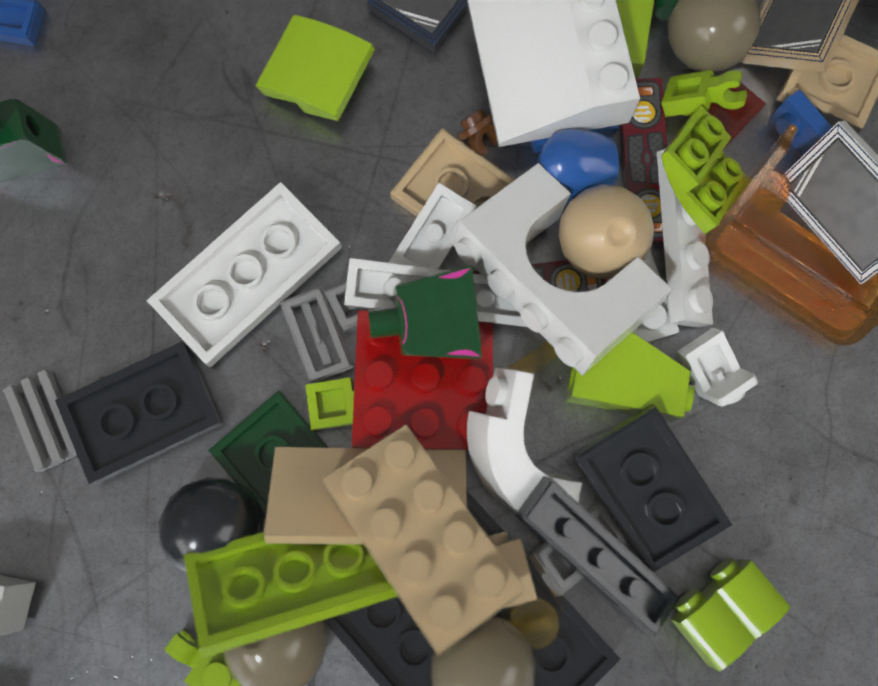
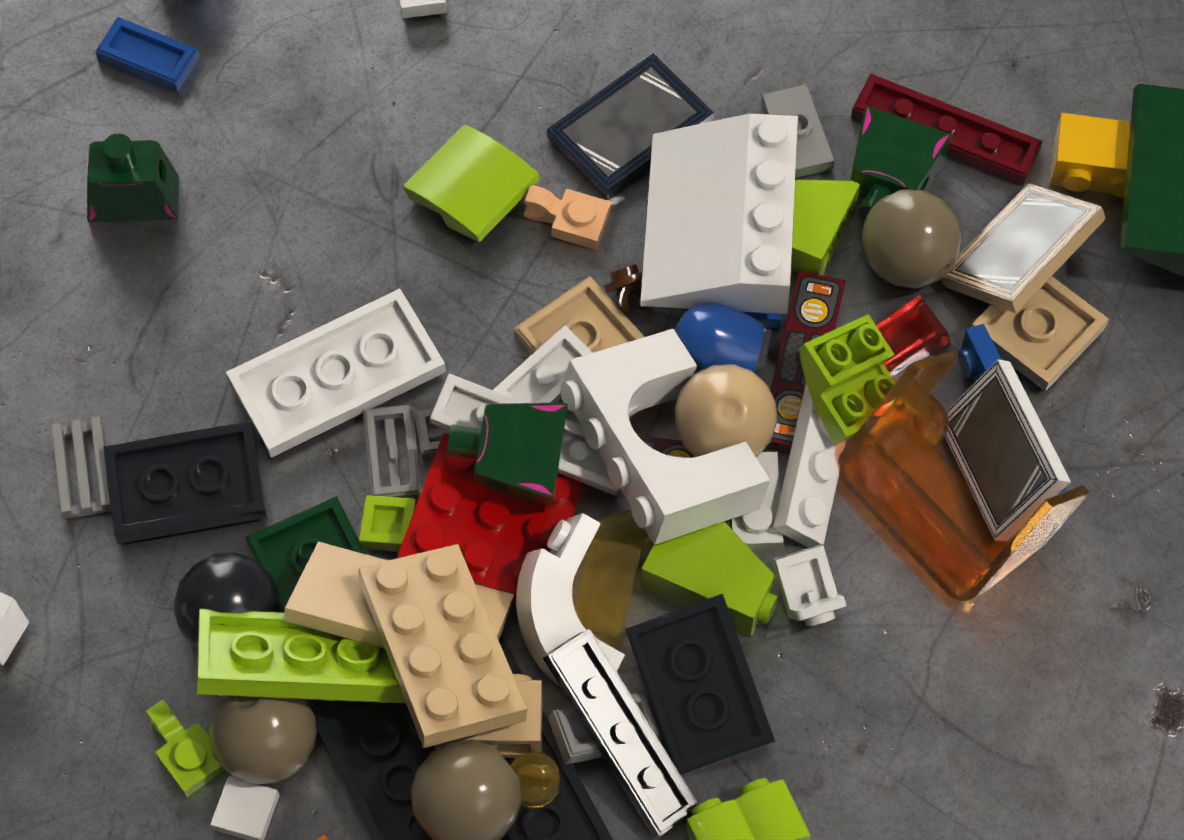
camera: 15 degrees right, 15 degrees down
lime plate [661,70,747,117] -> none
none -> light nougat plate [524,186,611,250]
none -> clear yellow tile [575,536,642,649]

